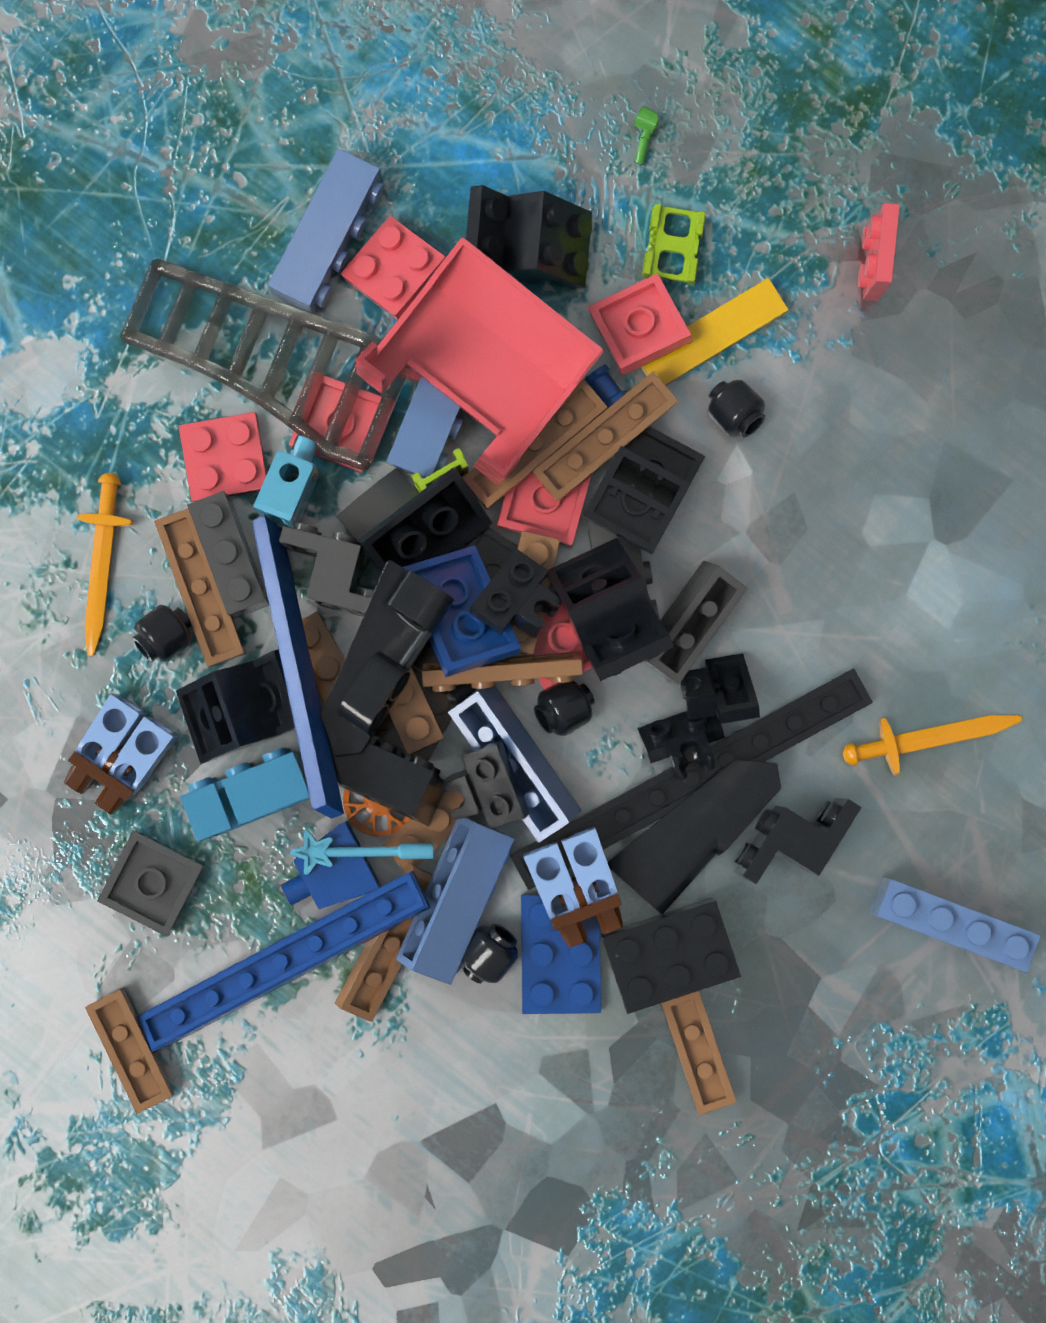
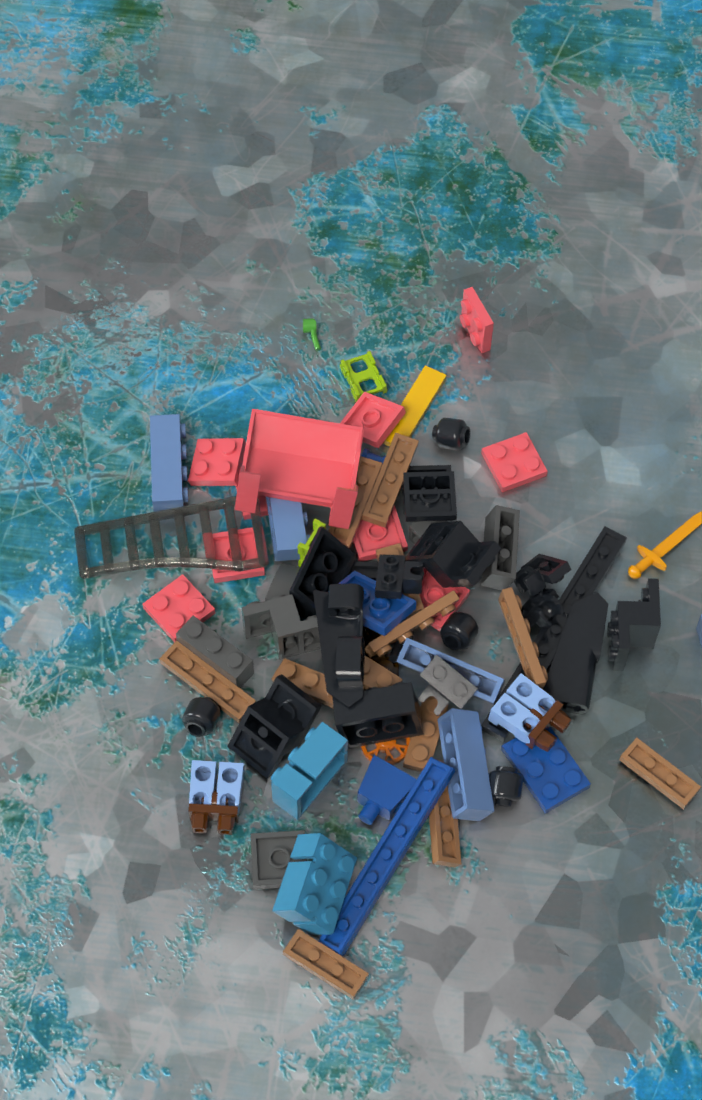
camera: 30 degrees left, 25 degrees down
light orange sword [77,472,134,657] -> none
blue tile [252,515,344,819] -> none
medium azure torso [253,435,319,528] -> none
medium azure piece [289,830,434,875] -> none
black bracket [466,185,592,289] -> none
black brick [601,898,741,1014] -> none
none -> dark azure piece [272,833,357,935]
none -> coral plate [481,432,548,493]
none -> medium nougat plate [498,587,548,689]

